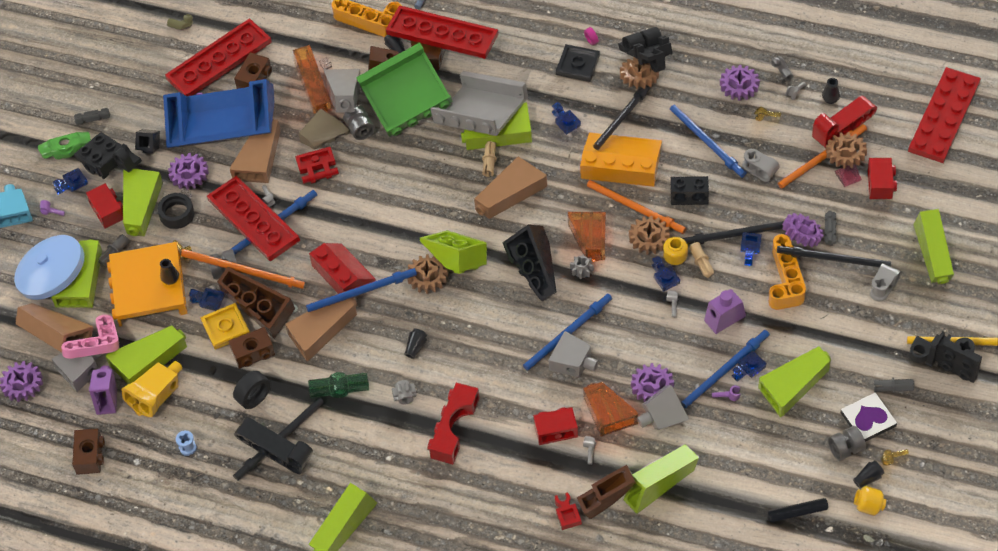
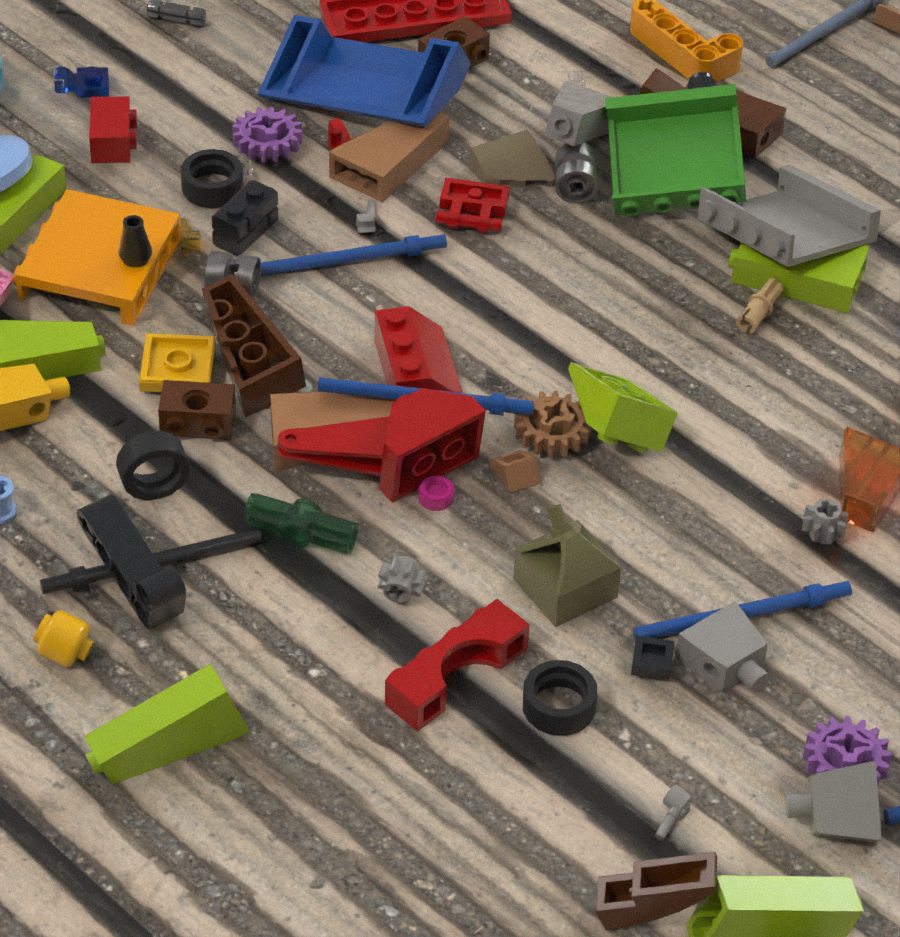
camera: 20 degrees right, 10 degrees down
bright green piece [38,132,91,160] -> none
medium lavender hand [40,200,65,216] -> none
black plate [74,132,142,179] -> none
dark grey axle [98,234,130,267] -> none
lime slope [123,169,163,237] -> none
black brick [135,129,160,154] -> none
orange bar [181,249,305,289] -> none
clear blue plate [189,288,224,311] -> none
red plate [207,176,301,262] -> none
clear orange slope [293,45,331,114] -> none
red plate [386,5,499,59] -> none
black cone [404,328,427,359] -> none
medium nougat slope [474,156,547,219] -> none
black wedge [502,224,557,301] -> none
red brick [533,407,578,445] -> none
red plate [555,492,582,530] -> none
clear orange slope [583,382,638,437] -> none
none -> yellow head [33,610,94,668]
none -> black brick [211,180,279,256]
none -> red slope [277,388,486,503]
none -> red tile [328,118,351,150]
none -> dark pink tile [418,476,455,511]
none -> medium nougat slope [489,450,541,493]
none -> olive piece [513,504,621,627]
none -> black tyre [523,660,597,736]
none -> black plate [631,636,675,680]

